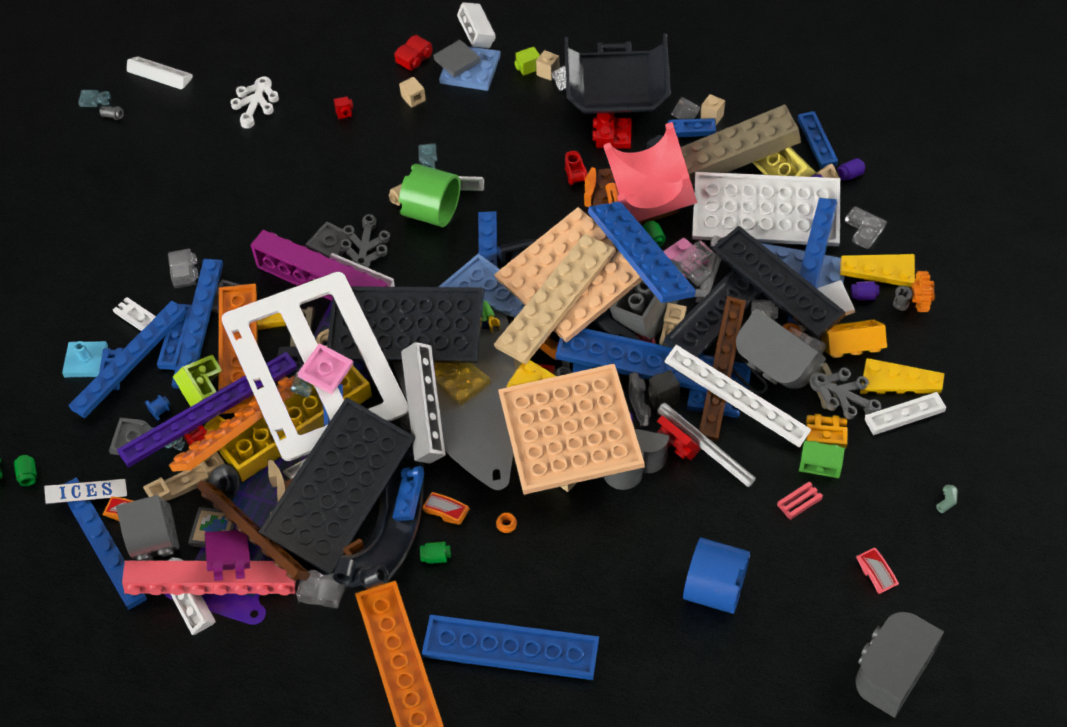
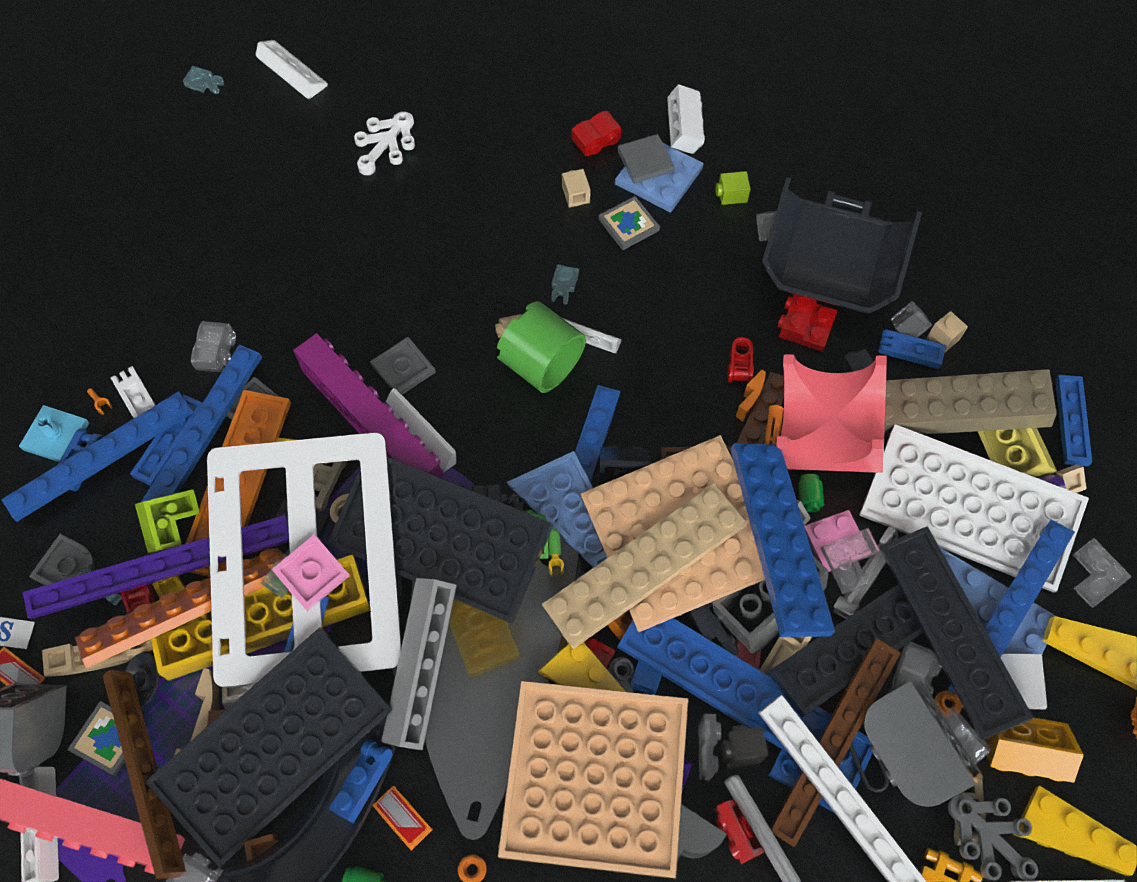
camera: 15 degrees right, 10 degrees up
dark grey pin [100,106,124,120] -> none
blue brick [145,395,171,421] -> none
magenta tile [205,530,250,581] -> none
red plate [334,96,353,119] -> none
dark grey plant [340,214,390,268] -> none
tan brick [536,50,559,81] -> none
dark purple brick [838,158,865,181] -> none
dark purple brick [851,281,879,301] -> none
dark grey bush [893,286,913,311] -> none
none -> orange hand [87,388,113,414]
none -> tile [599,196,660,250]

